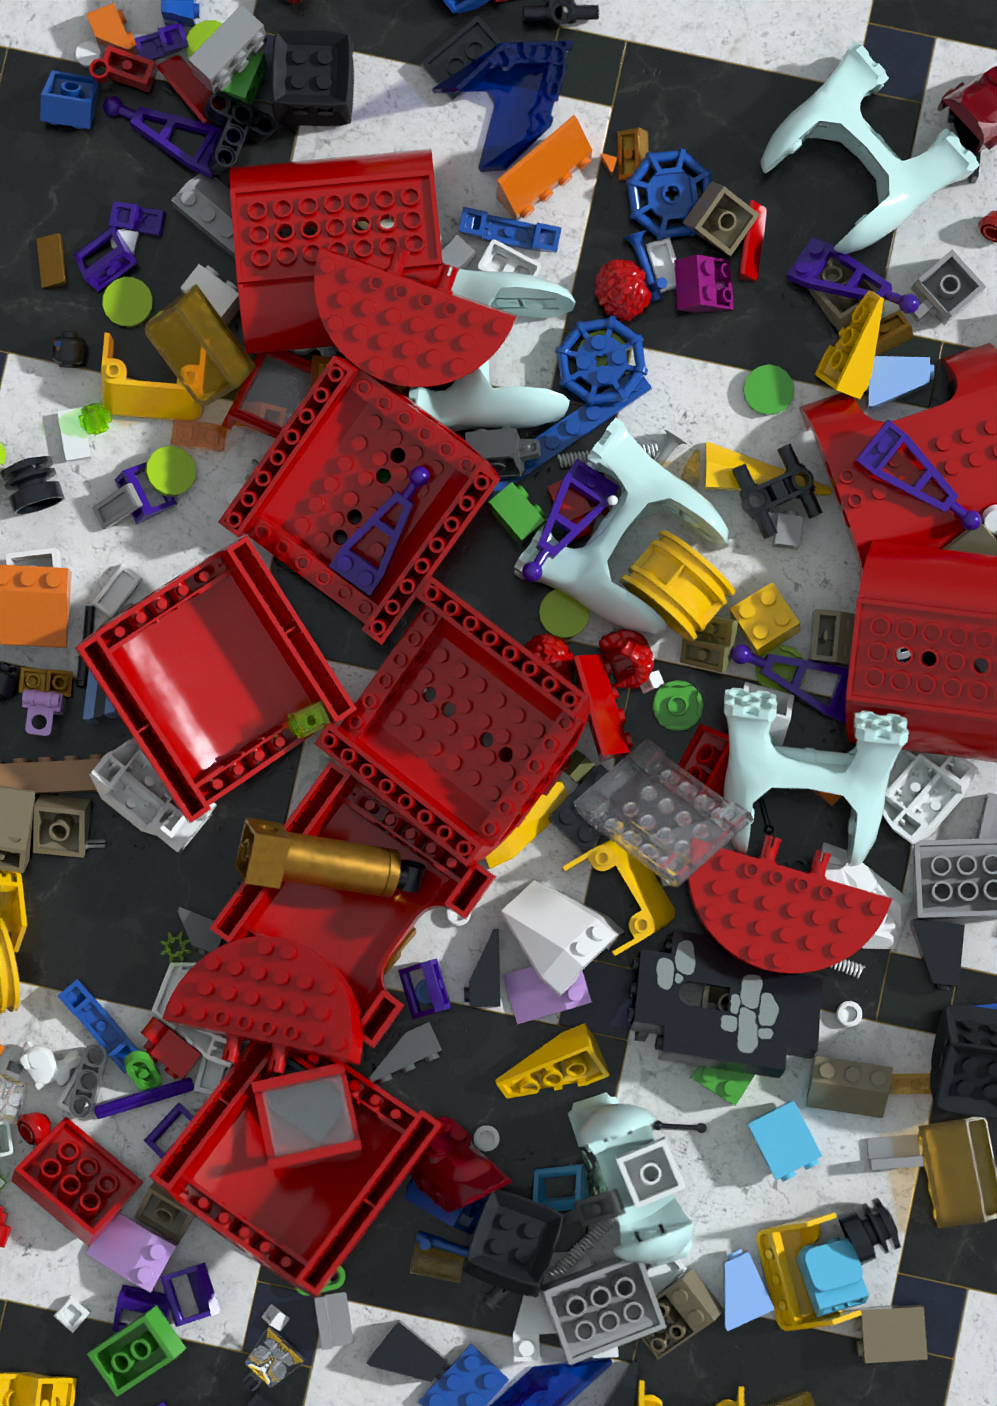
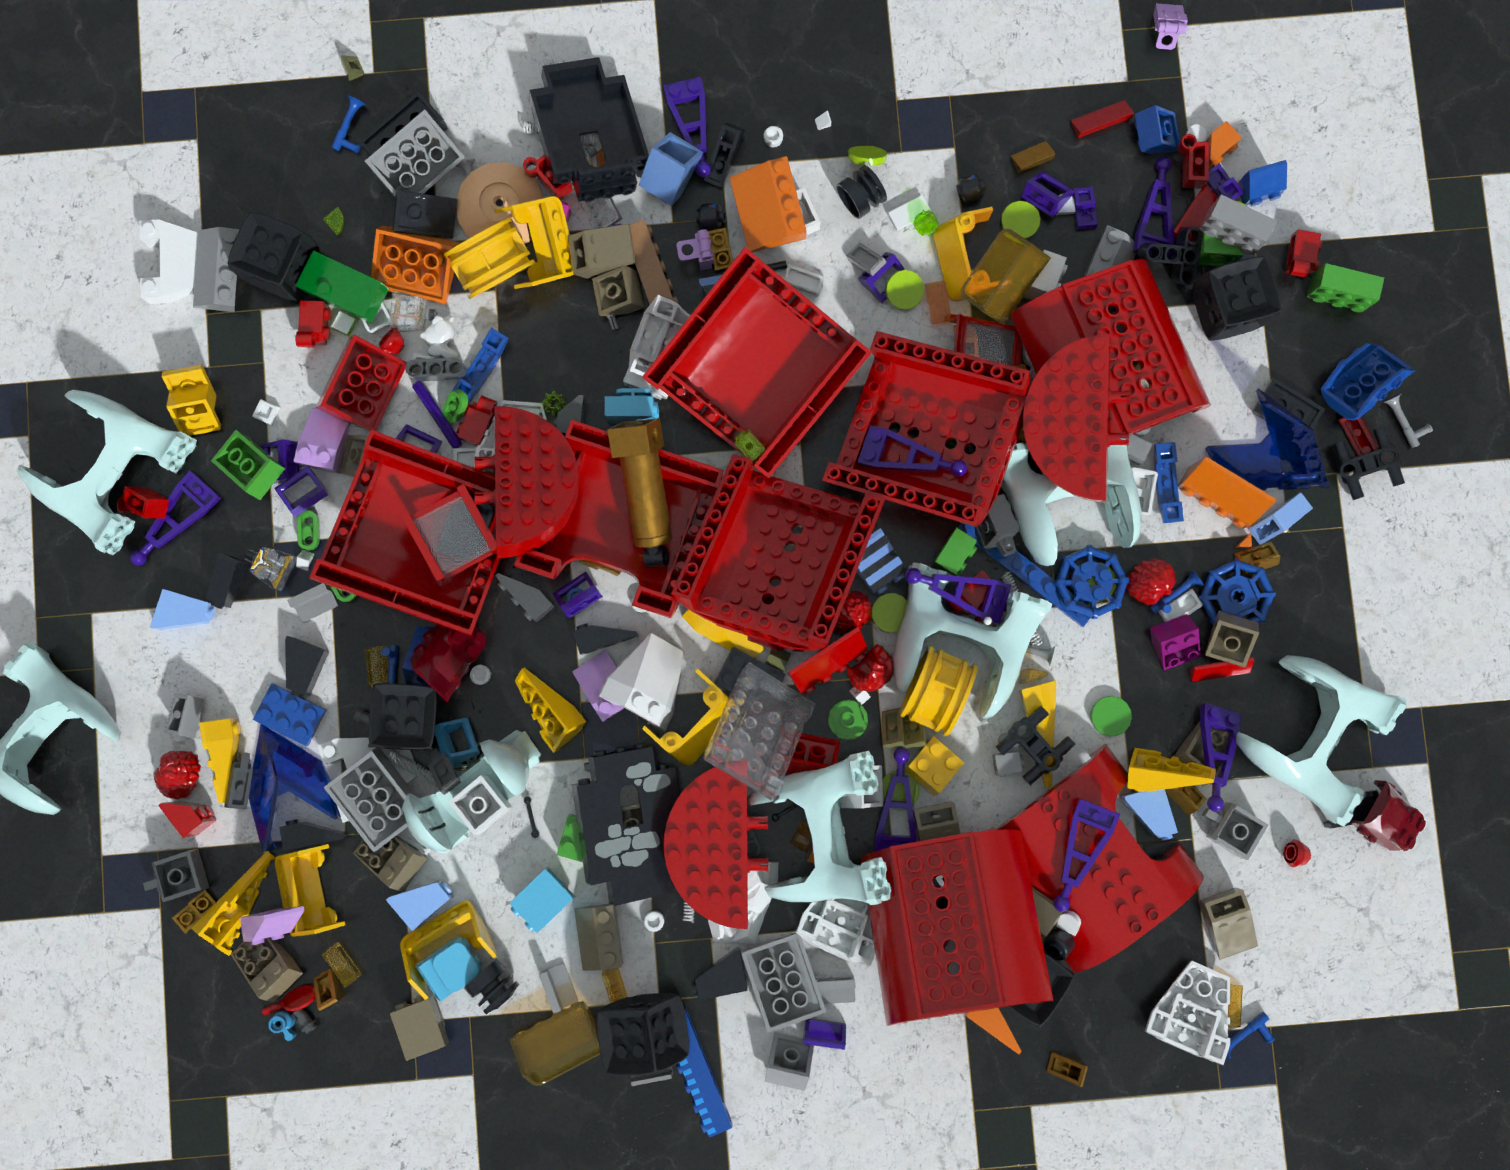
camera: 75 degrees right, 0 degrees up
none -> bright green plate [297,510,320,551]
none -> medium azure brick [605,388,659,424]
none -> clear orange slope [789,822,813,853]
none -> slope [857,528,907,595]
none -> red slope [1070,100,1134,139]
none -> light blue slope [1248,492,1313,545]

